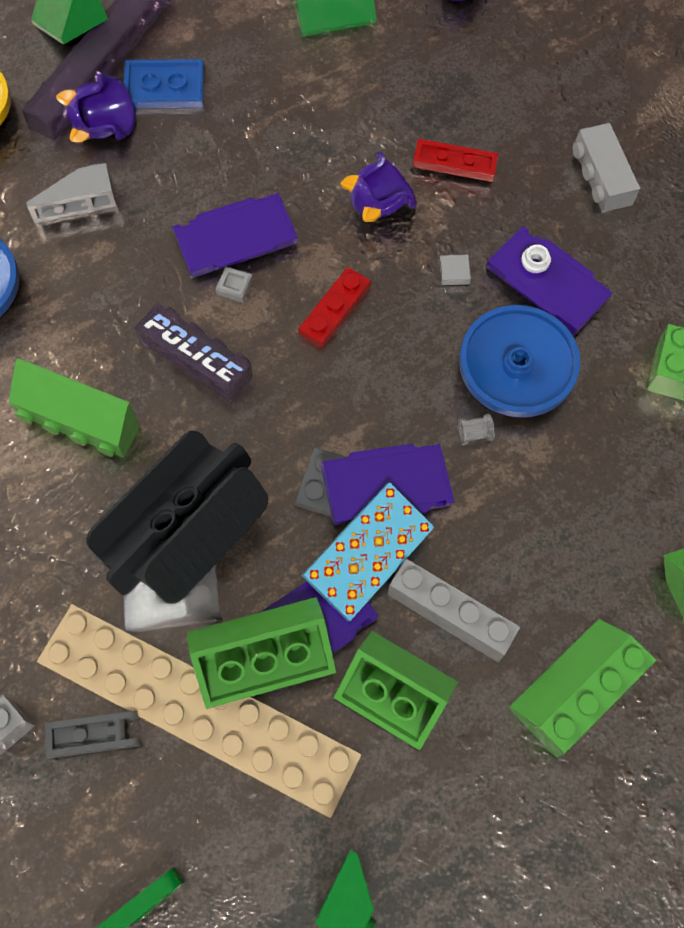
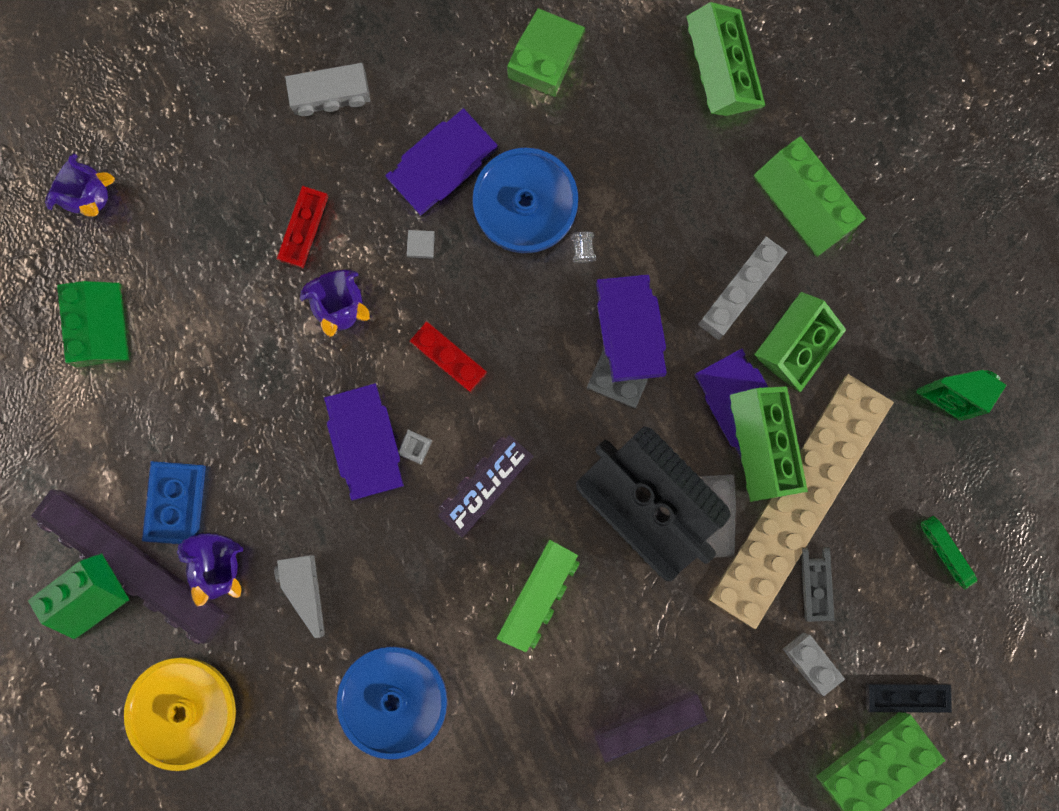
camera: 80 degrees left, 15 degrees up
medium azure tile [301,482,434,621] -> none
white plate [521,245,551,273] -> none

